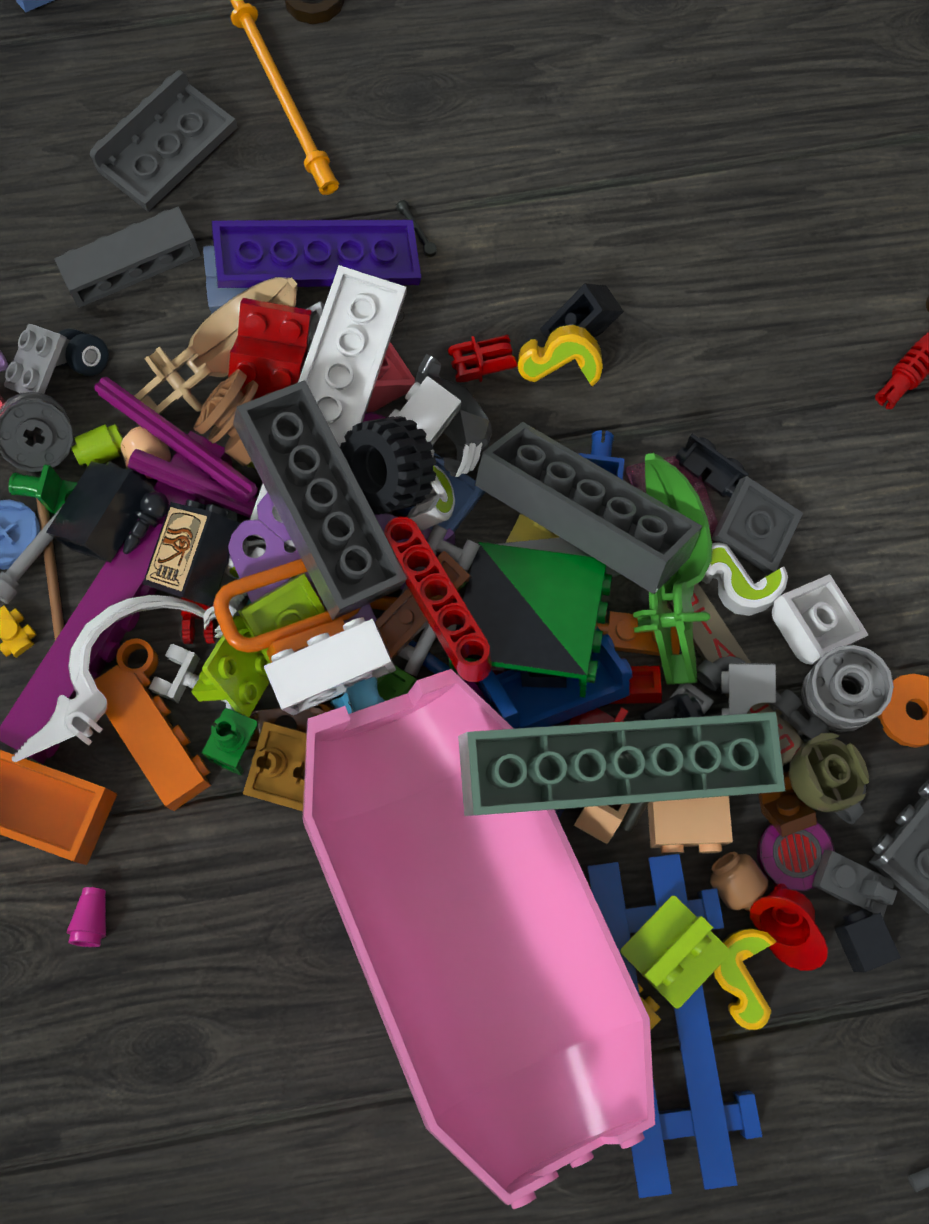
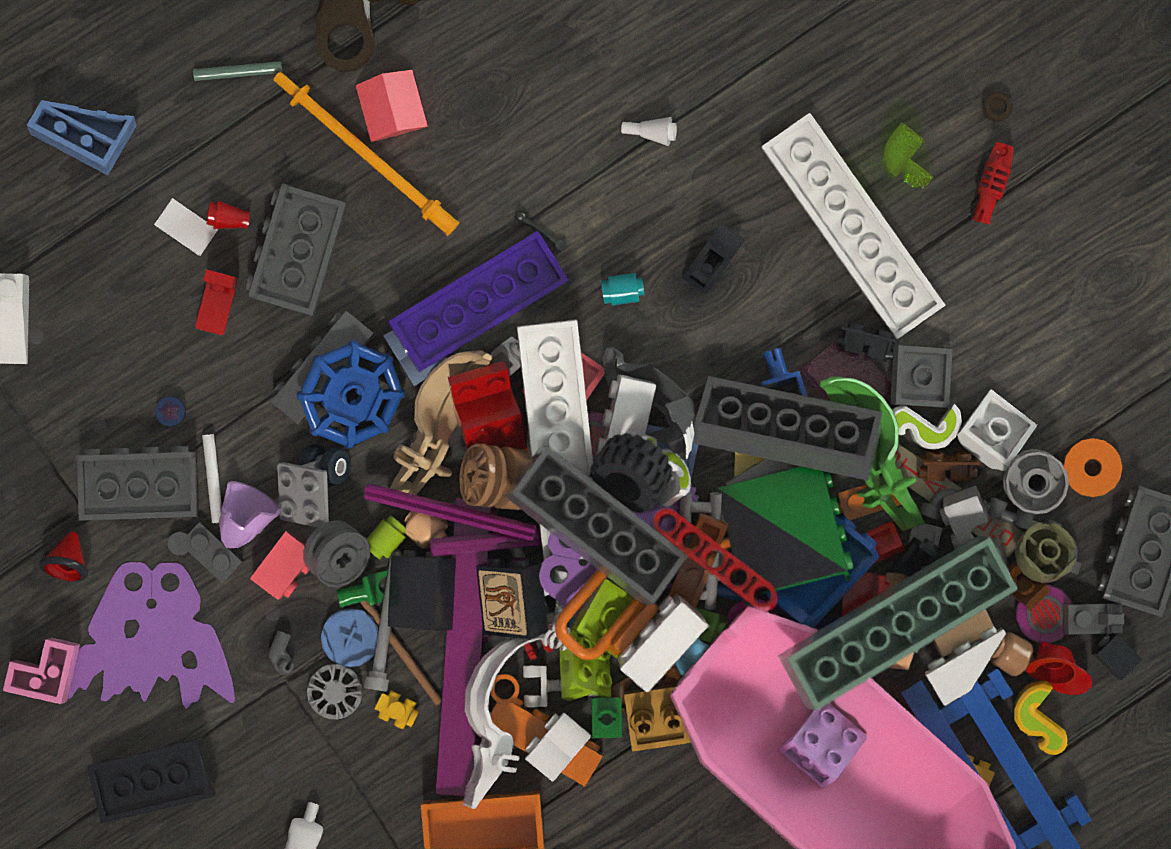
camera: 25 degrees left, 15 degrees up
black bar [123,491,170,554] -> none
red arm [447,334,518,383] -> none
yellow animal [518,325,603,387] -> none
lime bracket [620,896,731,1009] -> none
none -> white sticker [154,198,218,256]
none -> red bracket [195,269,239,335]
none -> red cone [206,200,250,229]
none -> blue plate [297,340,405,449]
none -> coral slope [356,70,428,142]
none -> white brick [525,712,591,782]
none -> teal brick [601,273,645,306]
none -> white cone [621,117,677,146]
none -> white plate [761,113,945,340]
none -> lavender bracket [779,703,867,788]
none -> clear neon green brick [882,122,933,189]
none -> reddish brown hinge [916,450,981,481]
none -> white slope [925,626,1006,706]

